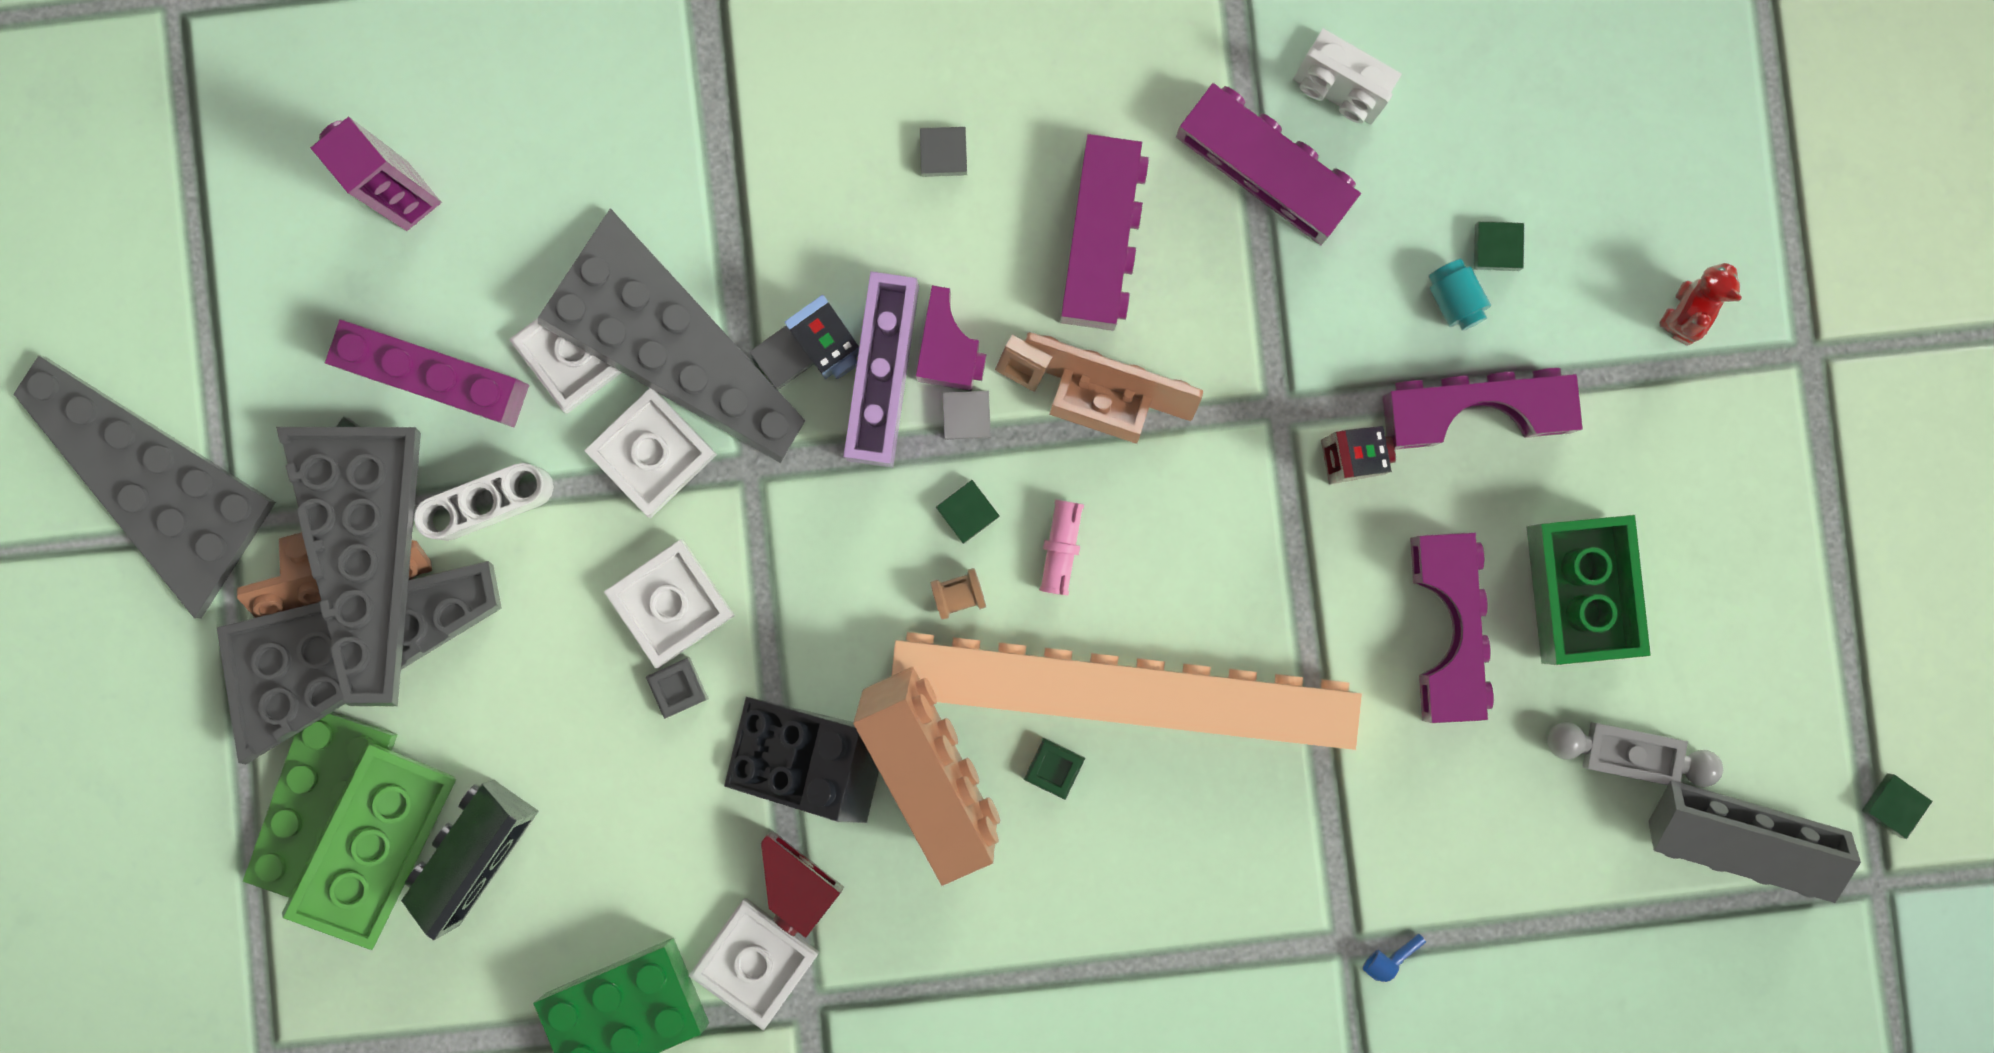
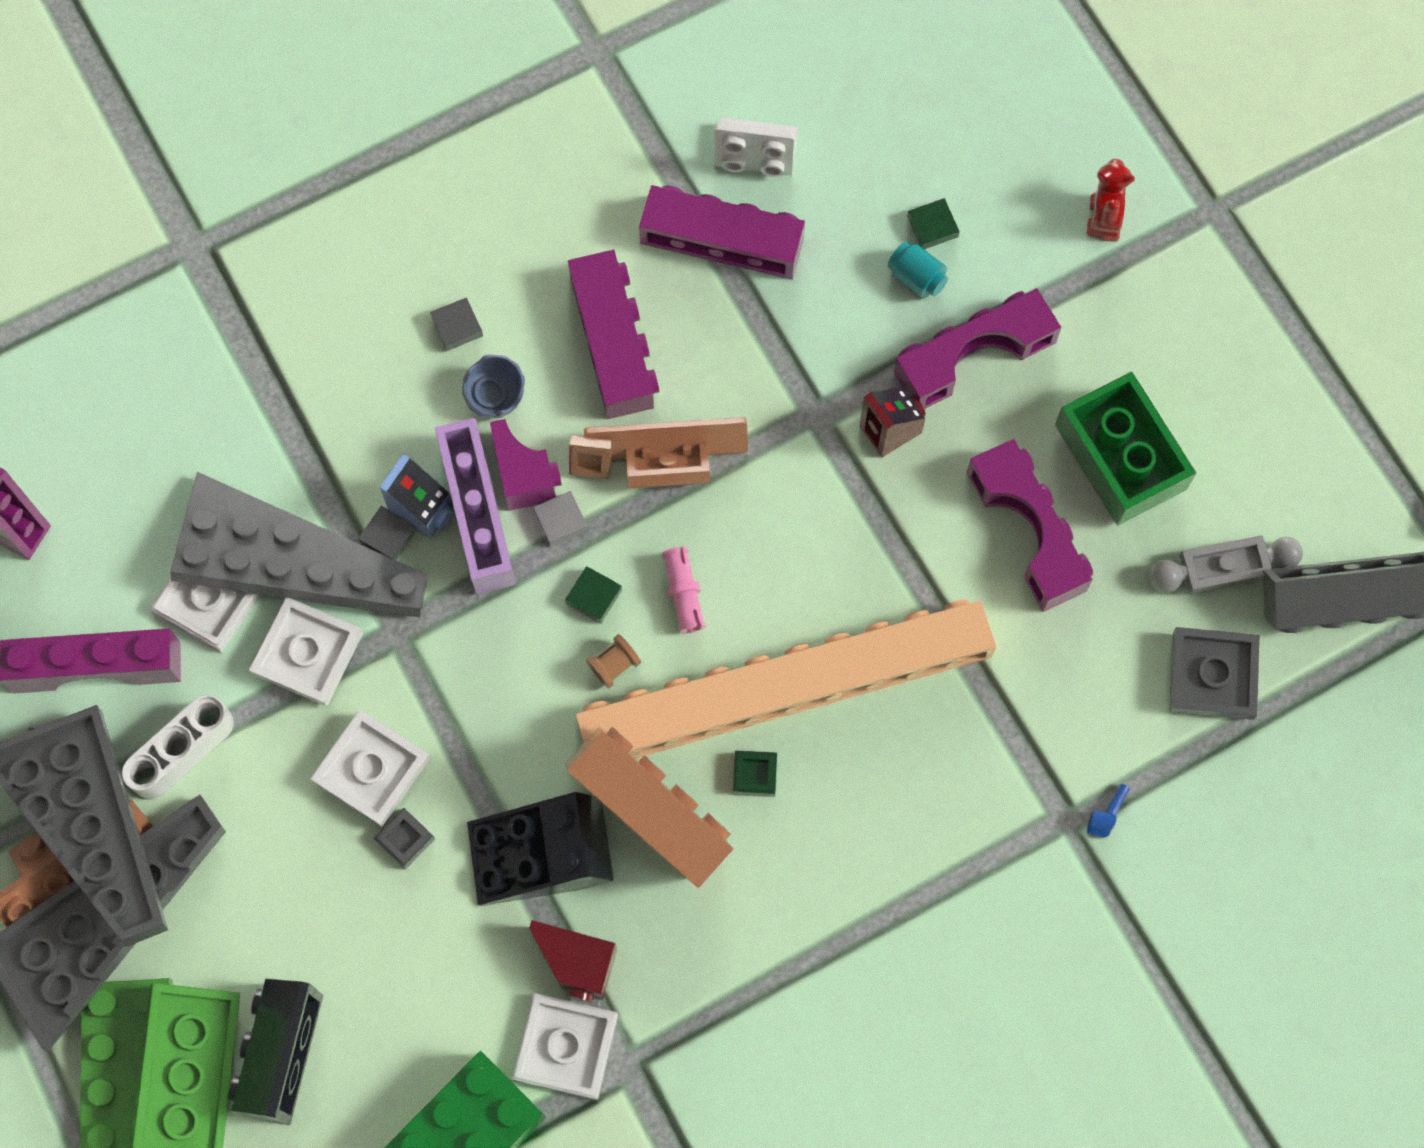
camera: 25 degrees left, 15 degrees down
none -> sand blue hair [462,354,525,418]
none -> dark grey plate [1169,627,1260,720]

